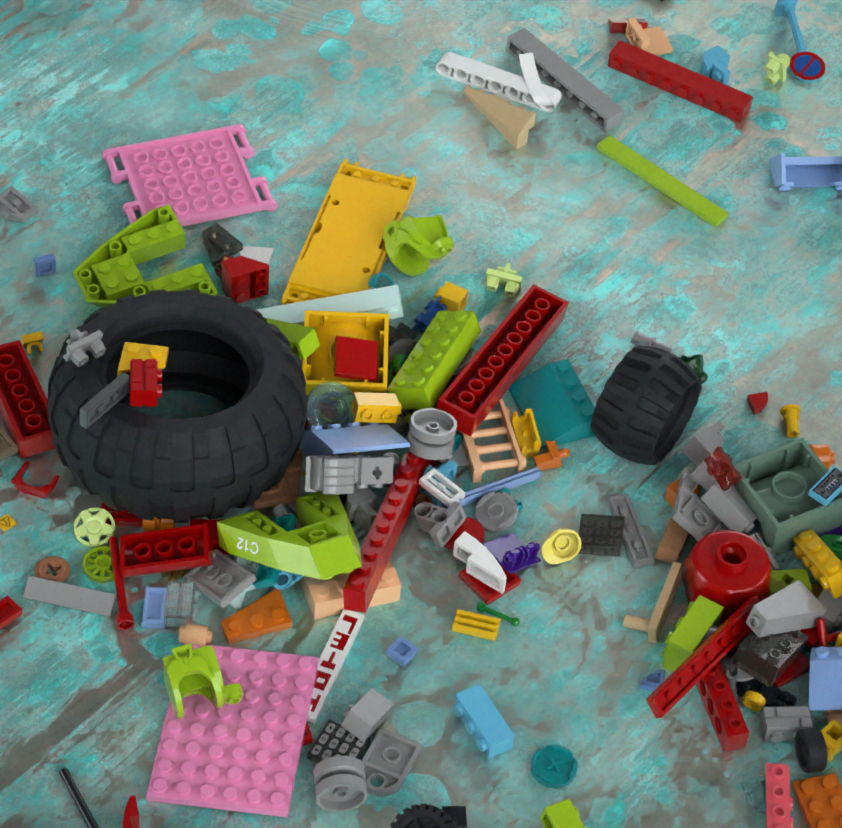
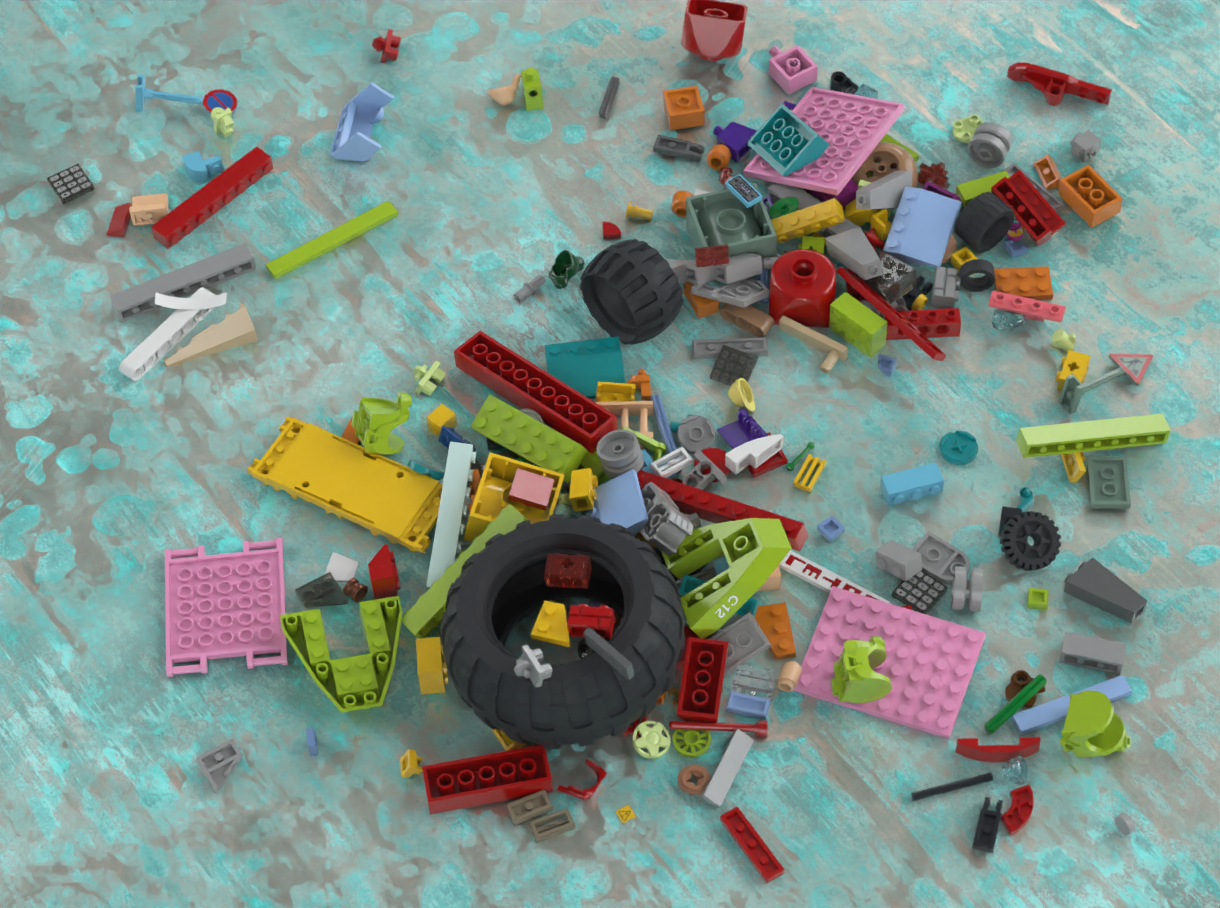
camera: 70 degrees left, 5 degrees up
none -> clear red brick [544,553,592,588]
none -> lime piece [620,426,666,461]

